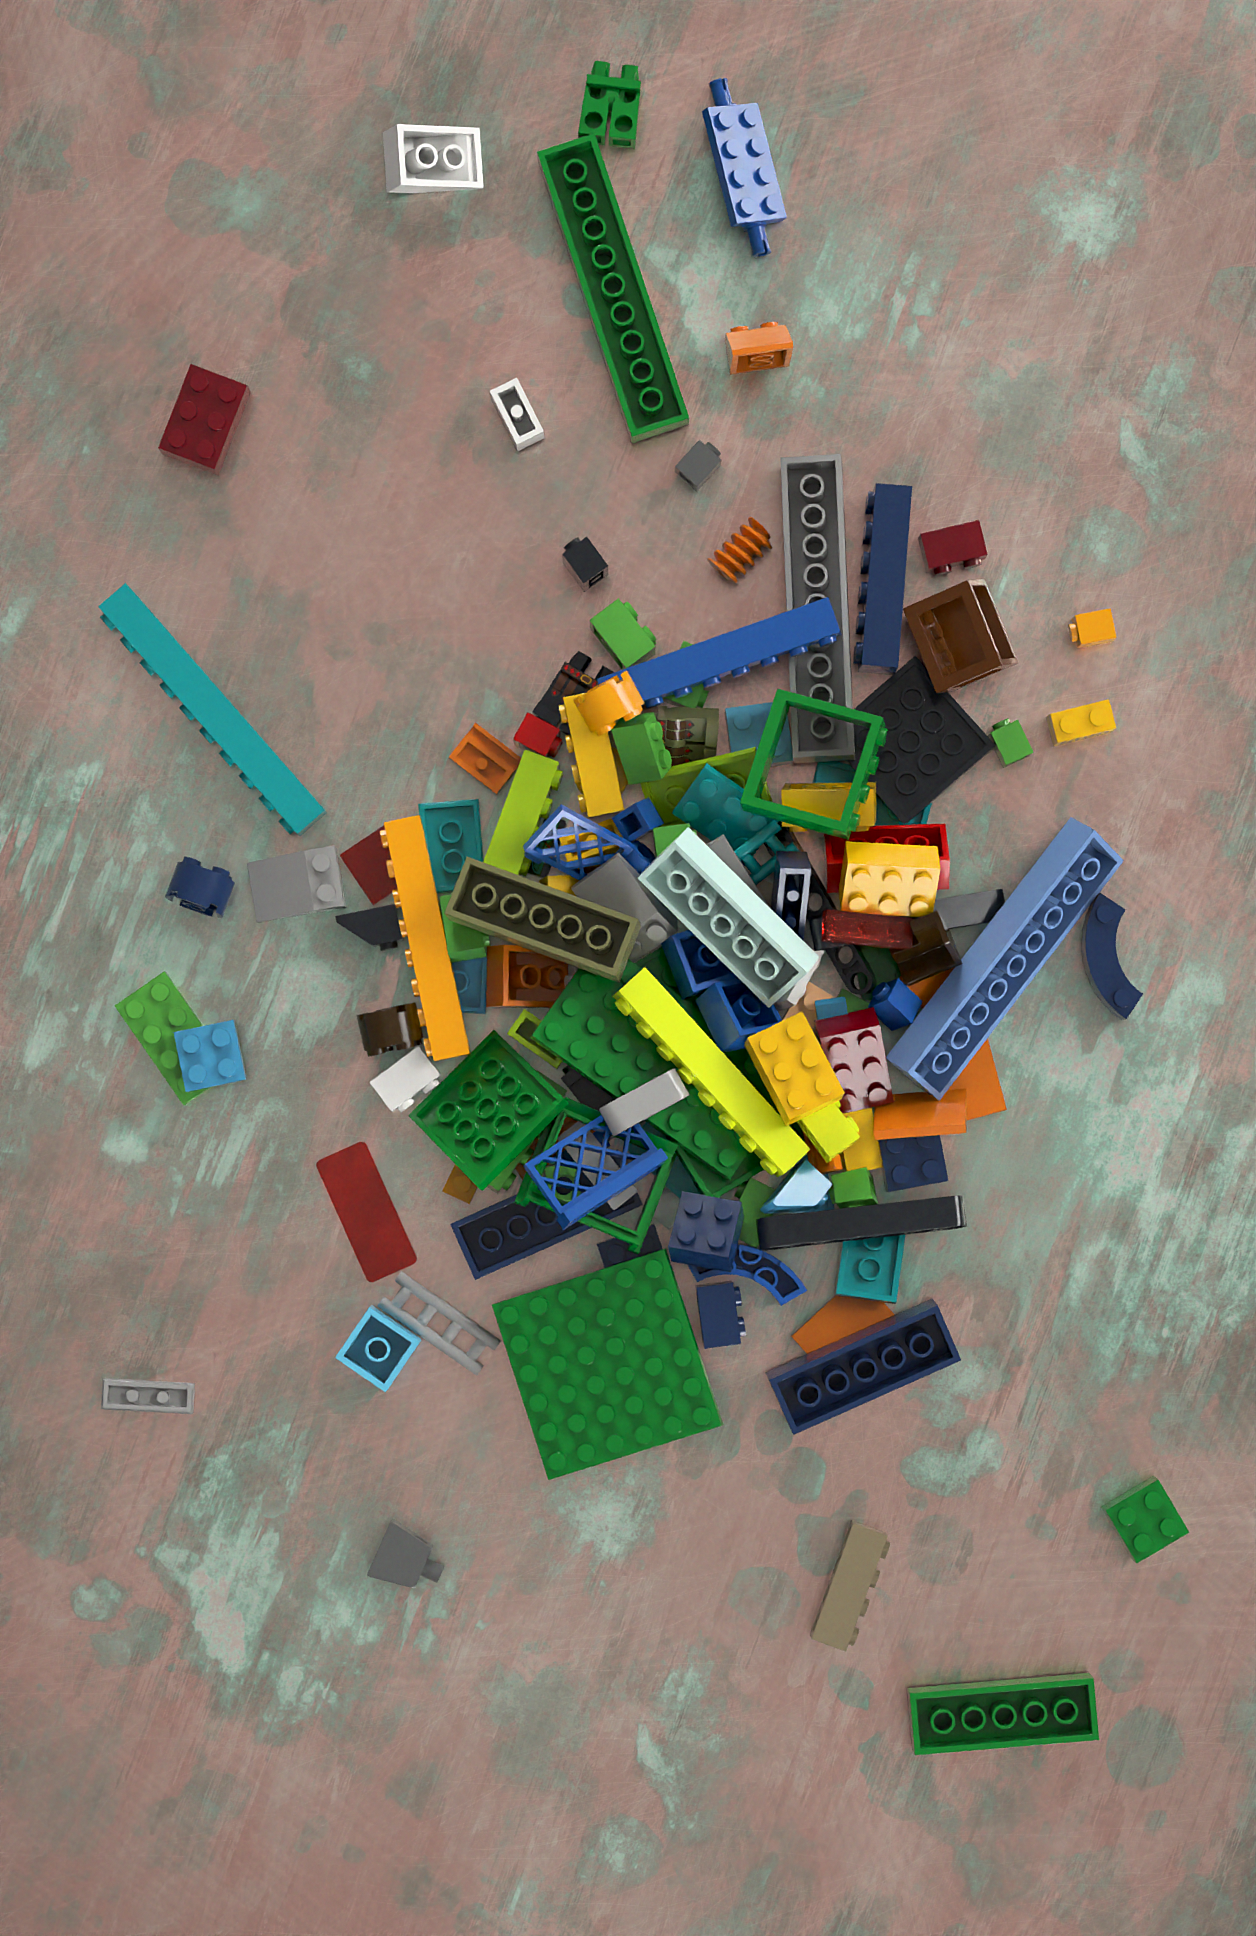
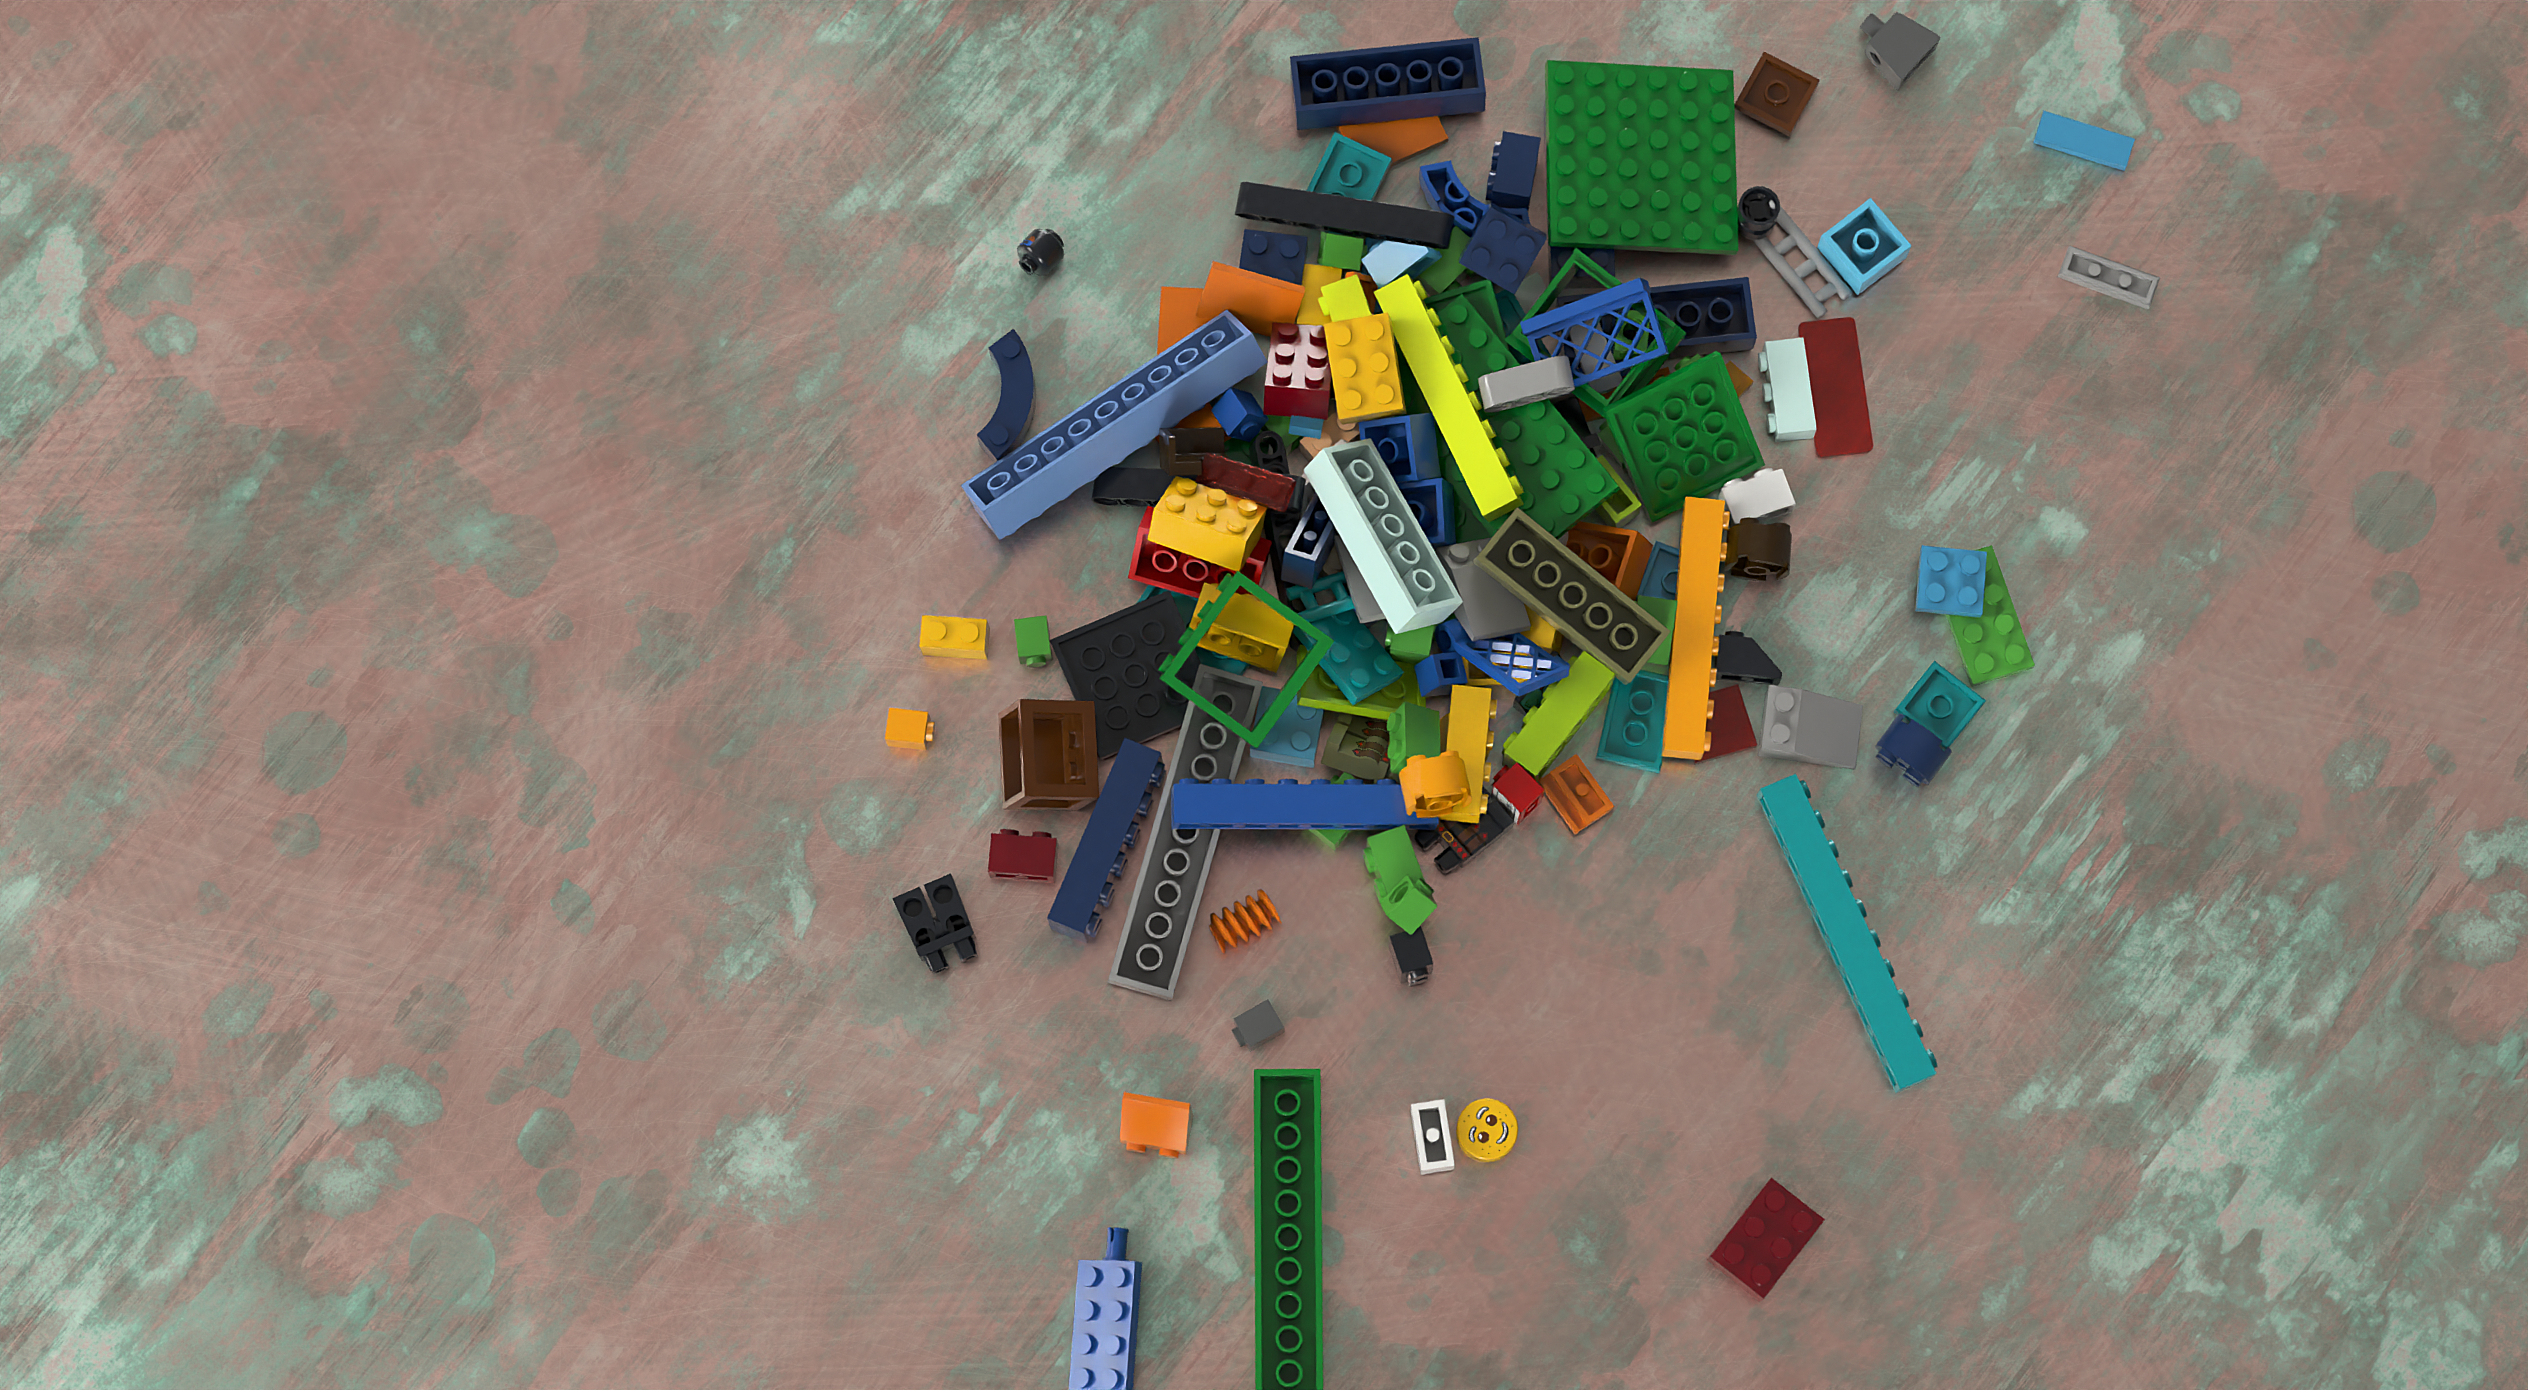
camera: 155 degrees left, 10 degrees down
none -> black hips [892,873,977,974]
none -> black head [1017,229,1064,276]
none -> bright green brick [1380,874,1438,935]
none -> yellow head [1456,1098,1518,1162]
none -> reddish brown plate [1734,52,1820,137]
none -> black wheel [1737,186,1780,240]
none -> light aqua brick [1758,337,1817,442]
none -> teal plate [1894,660,1986,751]
none -> dark azure tile [2033,111,2135,171]

